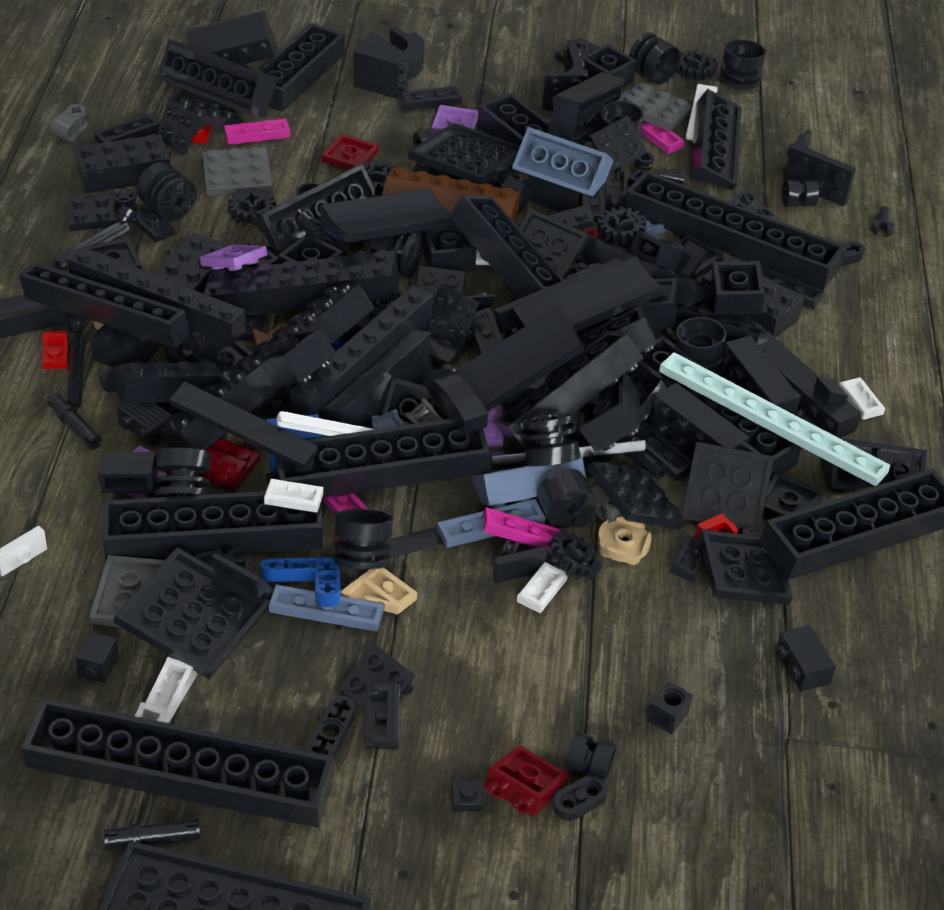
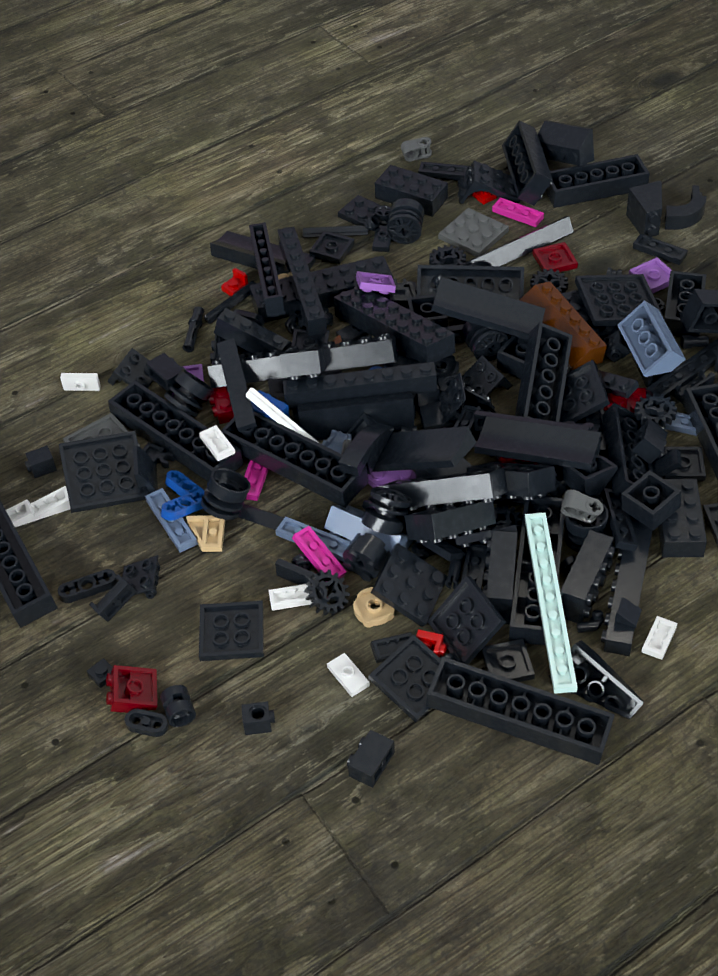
camera: 55 degrees right, 5 degrees up
none -> black bracket [107,348,153,388]
none -> black plate [199,600,264,662]
none -> white plate [327,653,370,697]
none -> tile [458,216,574,266]
none -> dark grey piece [561,490,603,524]

